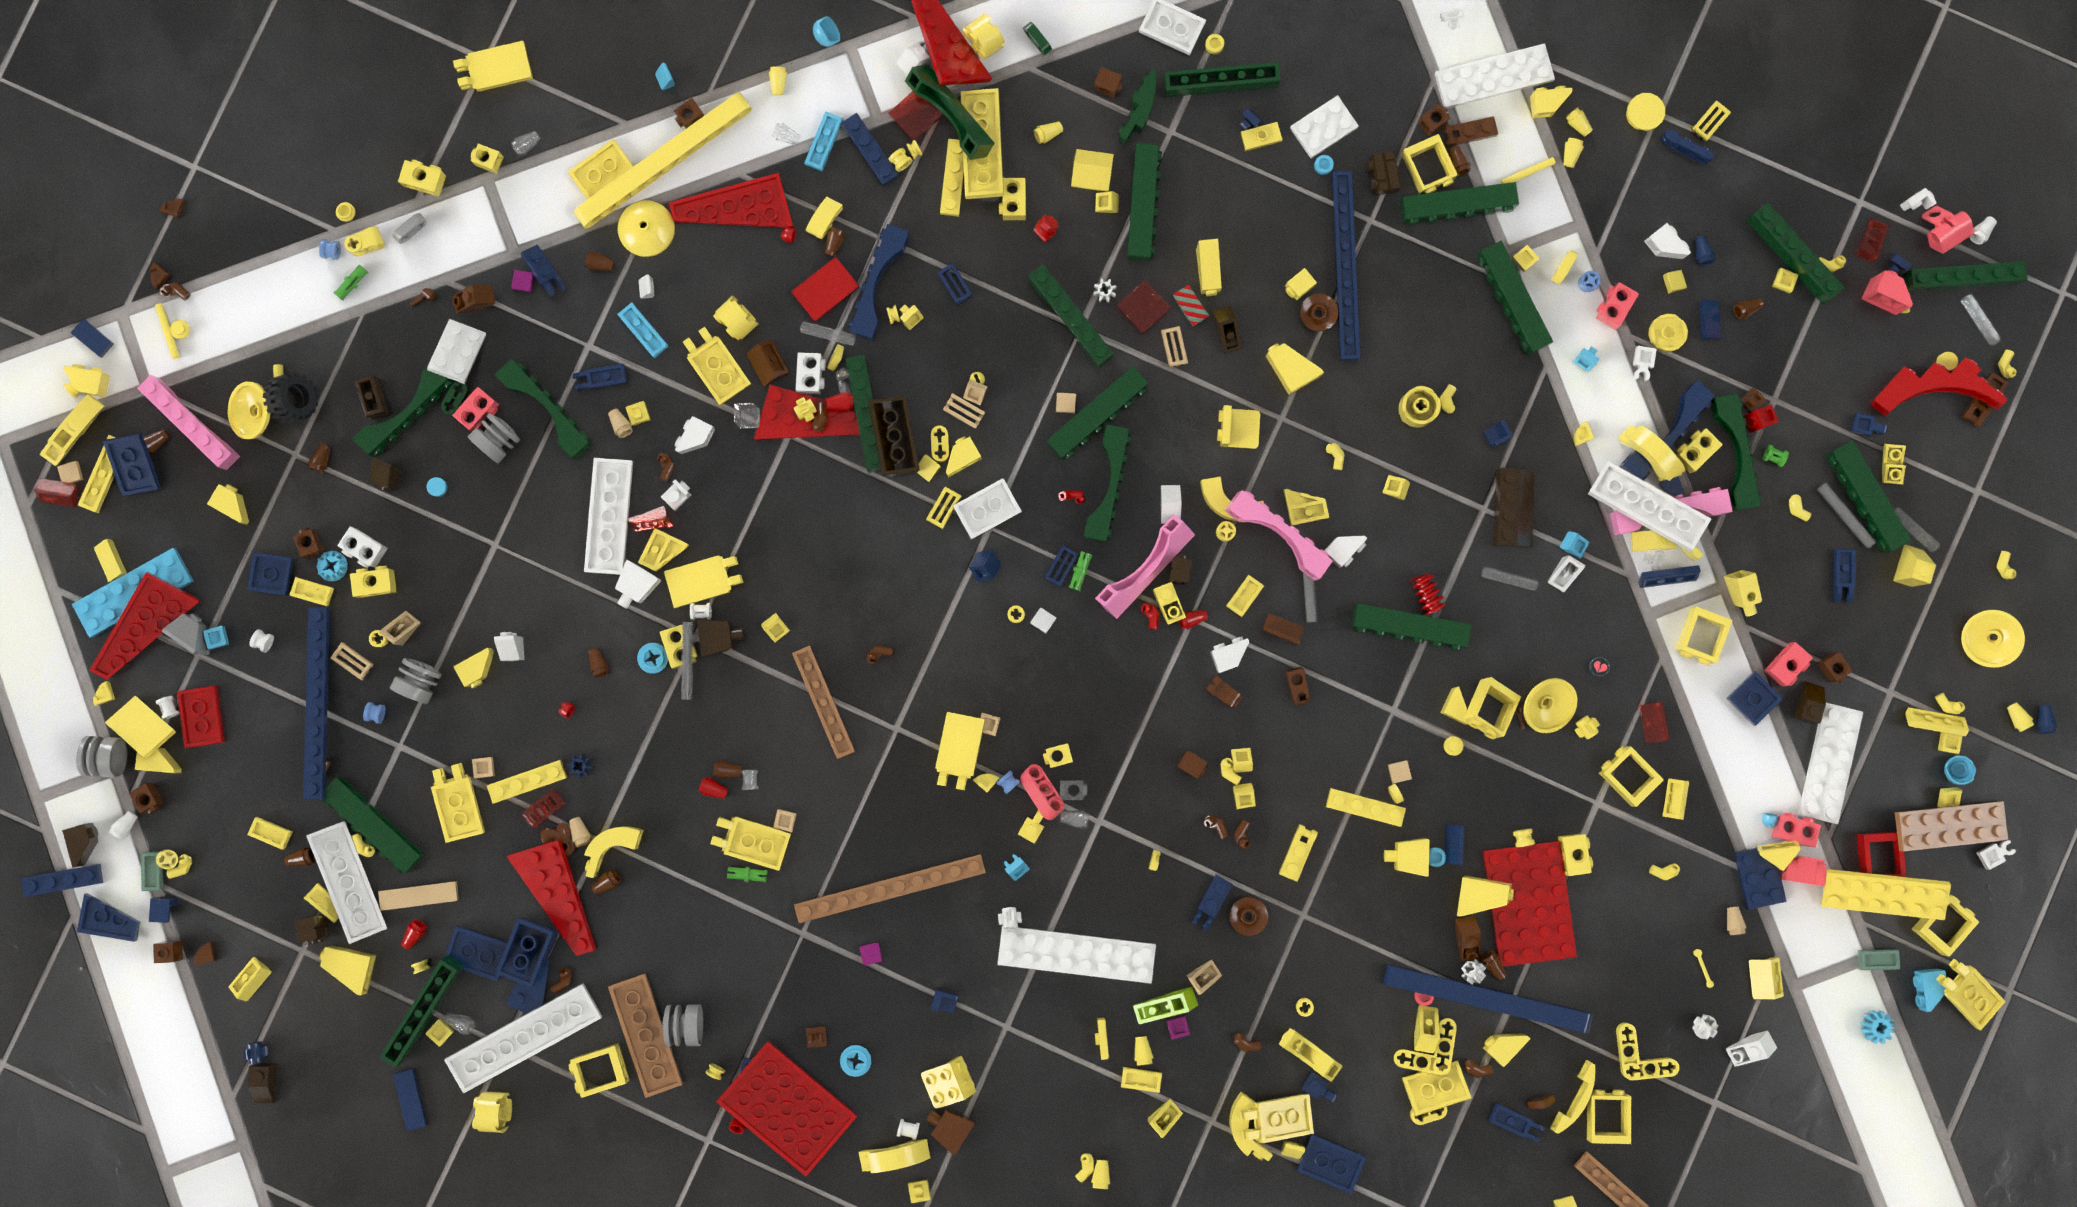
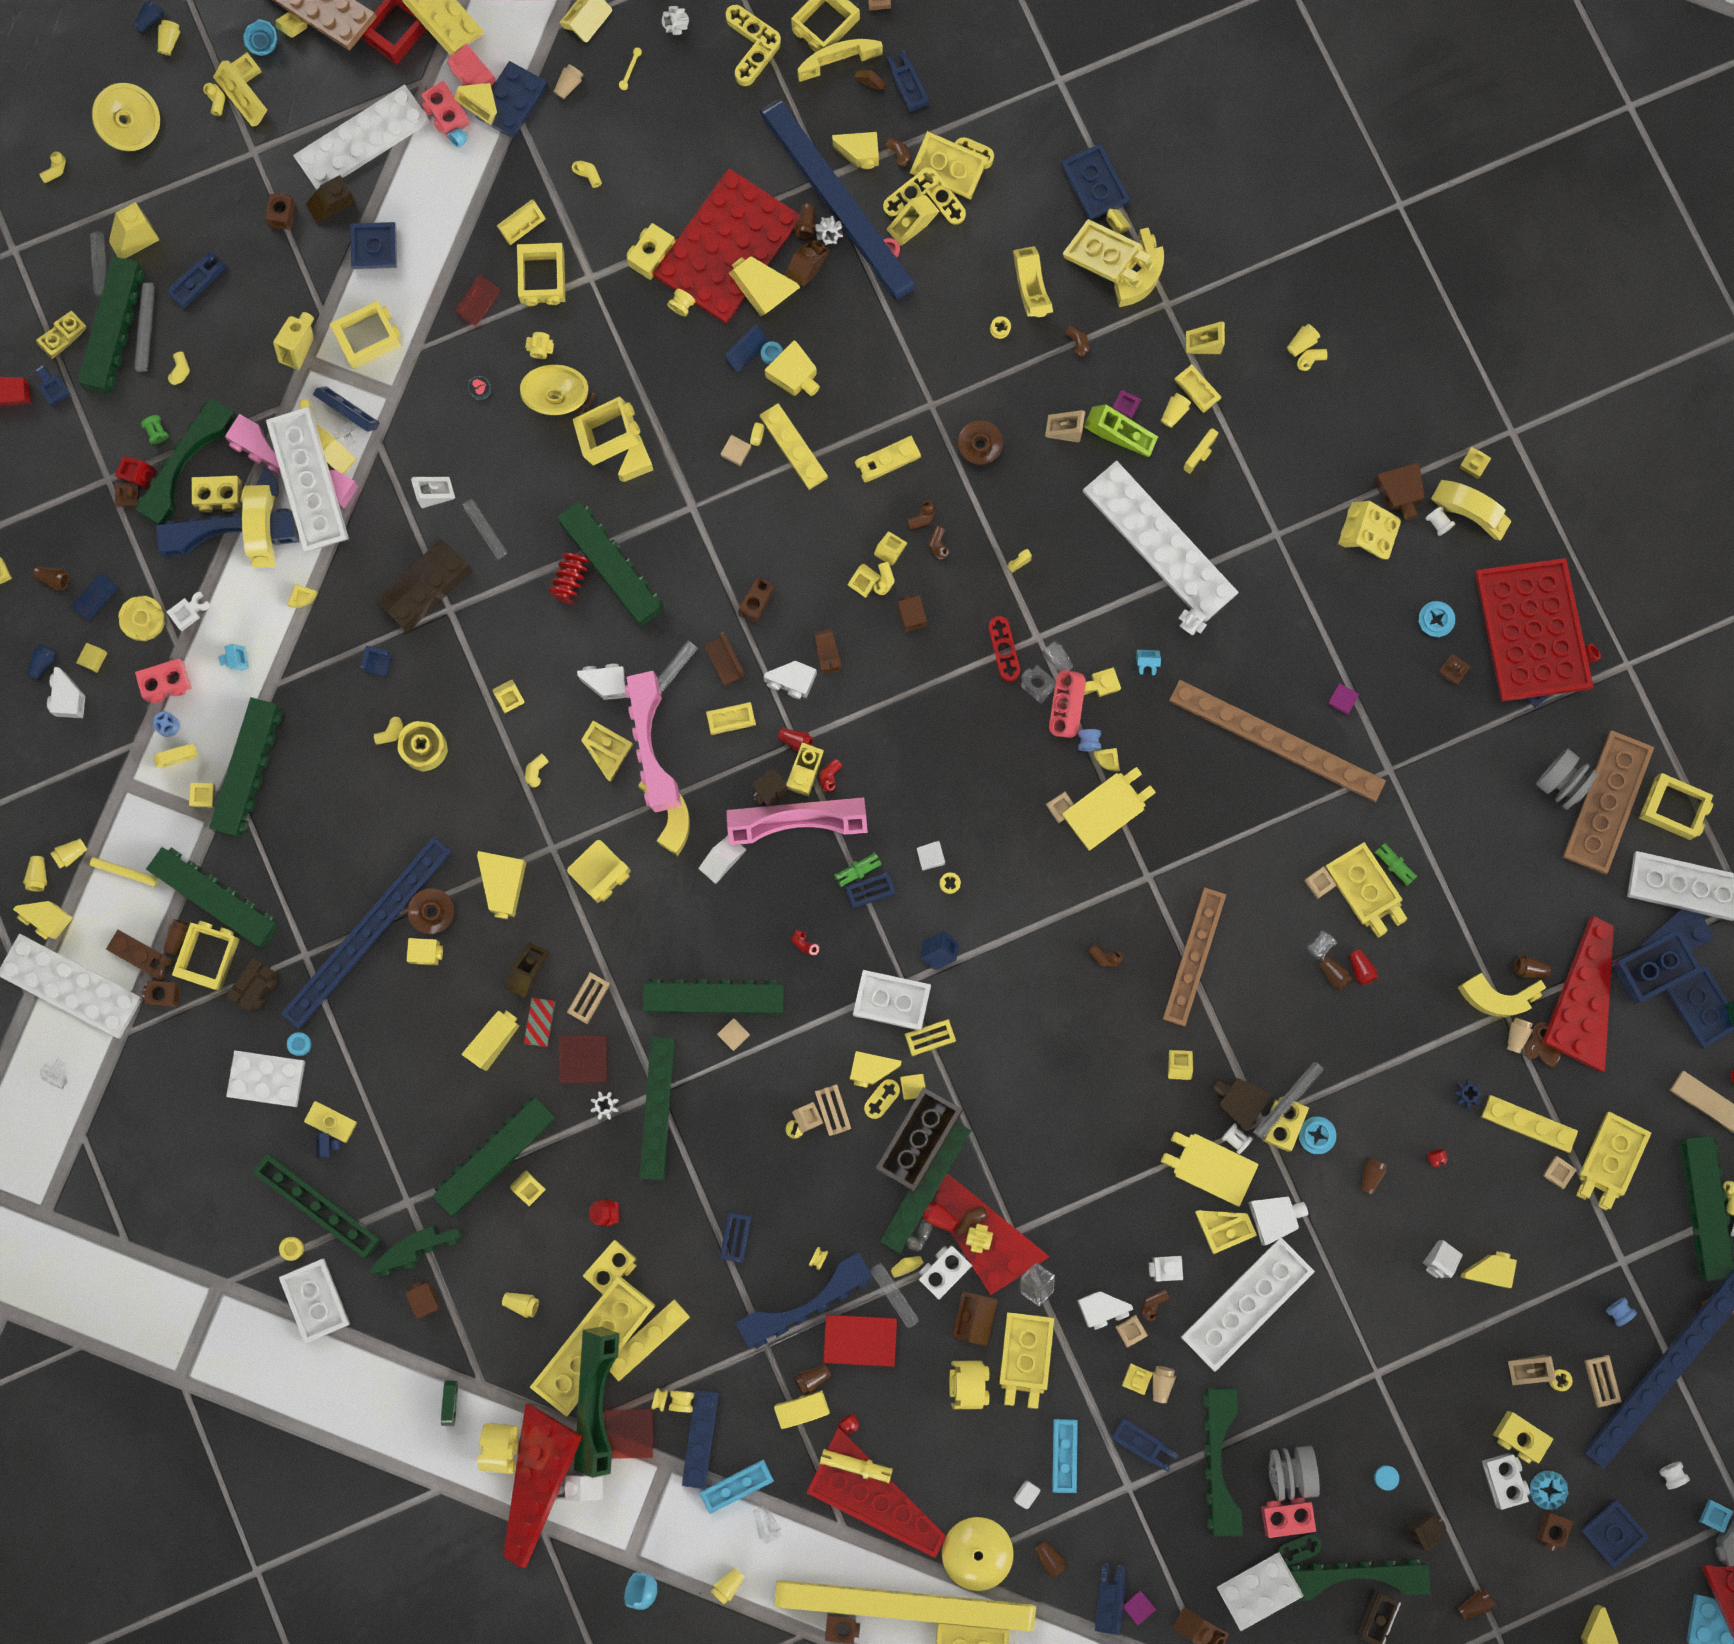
camera: 140 degrees left, 5 degrees down
light yellow plate [290,577,334,606] -> none
light grey wheel [390,658,442,704] -> none
clear red slope [521,789,565,829] -> none
reddish brown arm [550,967,573,994] -> none
clear red slope [628,506,673,531] -> none
light yellow bush [705,1063,725,1080] -> none
light yellow tile [899,305,923,330] -> none
dark blue panel [931,988,959,1013] -> none
light yellow brick [1043,743,1073,768] -> none
light yellow slope [1071,149,1114,192] -> none
dark green arch [1083,424,1132,543] -> none
dark blue hinge [1192,874,1233,931] -> none
light yellow wheel [1216,521,1236,542] -> none
dark blue plate [1301,1071,1337,1102] -> none
light yellow plate [1444,736,1463,756] -> none
medium azure slope [1560,531,1589,559] -> none
coral brick [1764,642,1813,687] -> none
none -> light yellow pin [820,1449,893,1484]
none -> red beam [988,616,1020,682]
none -> tan tile [1115,1315,1148,1348]

